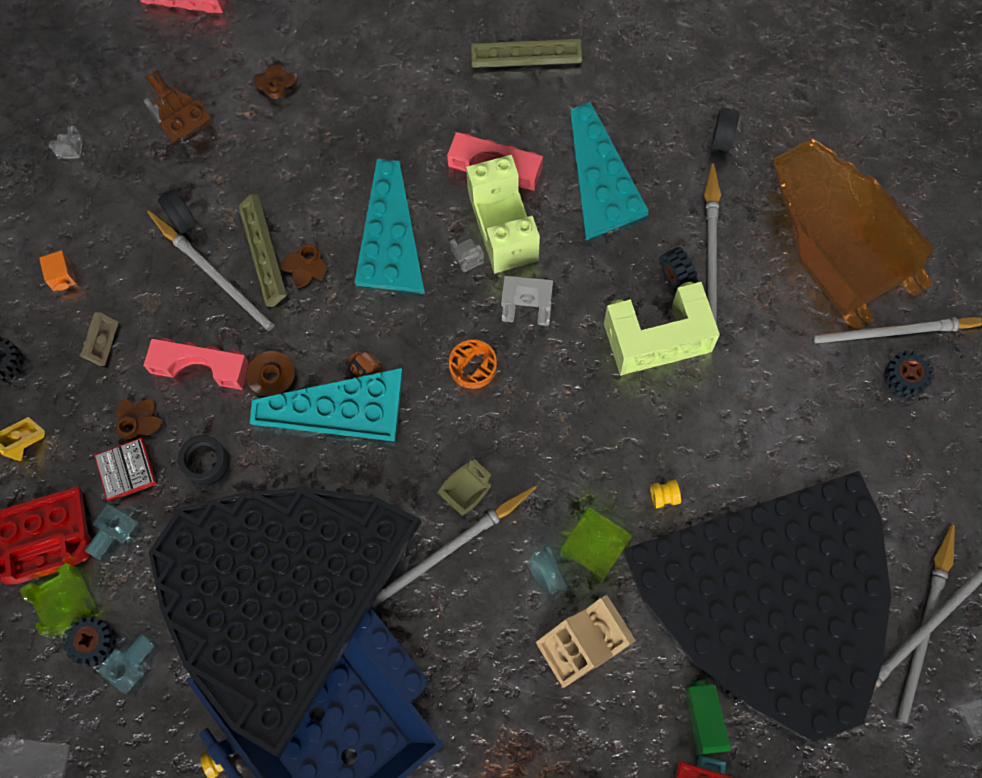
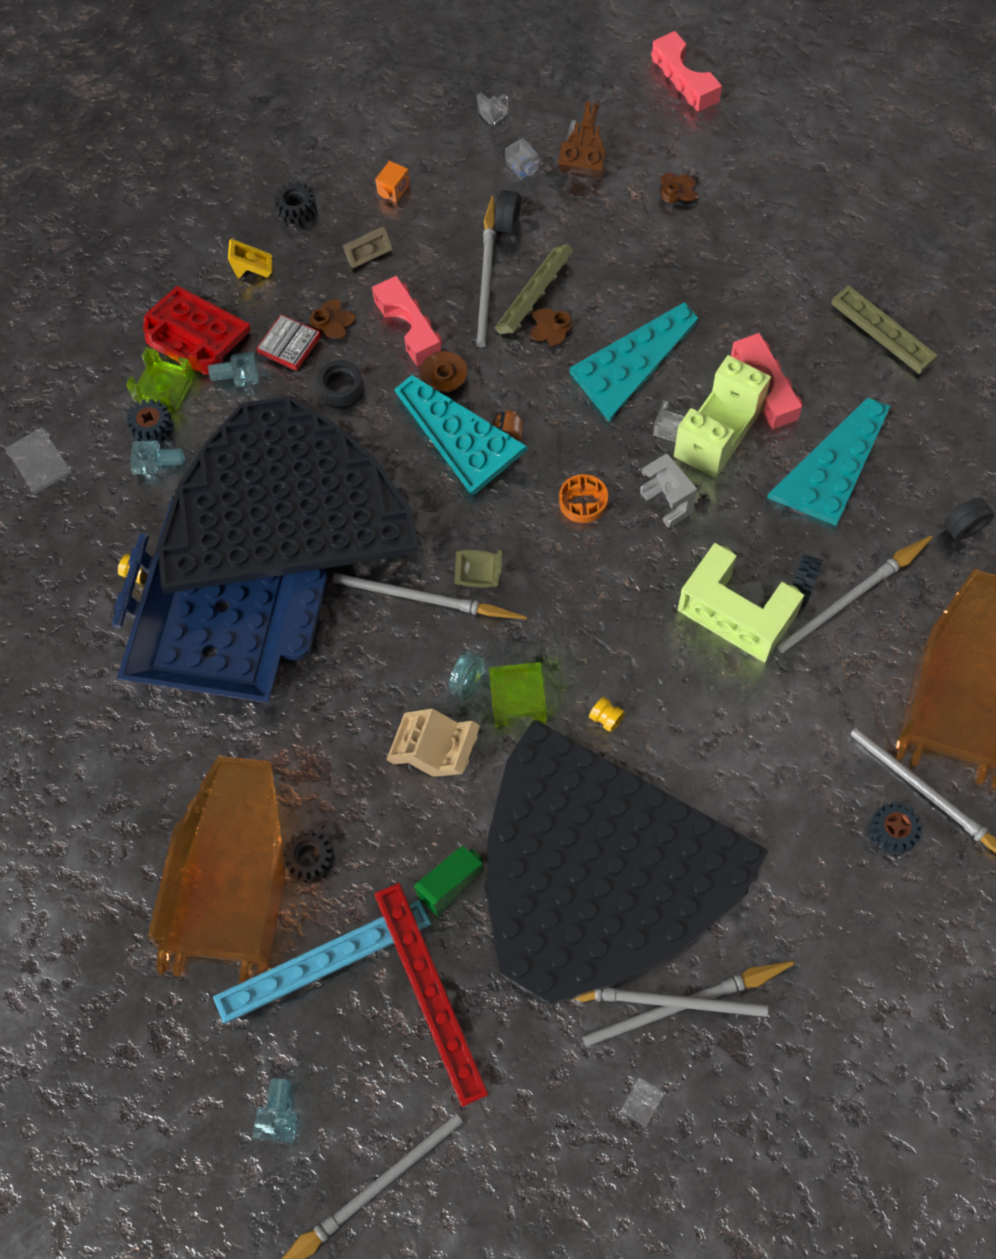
camera: 50 degrees right, 5 degrees down
none -> clear brick [505,138,539,180]

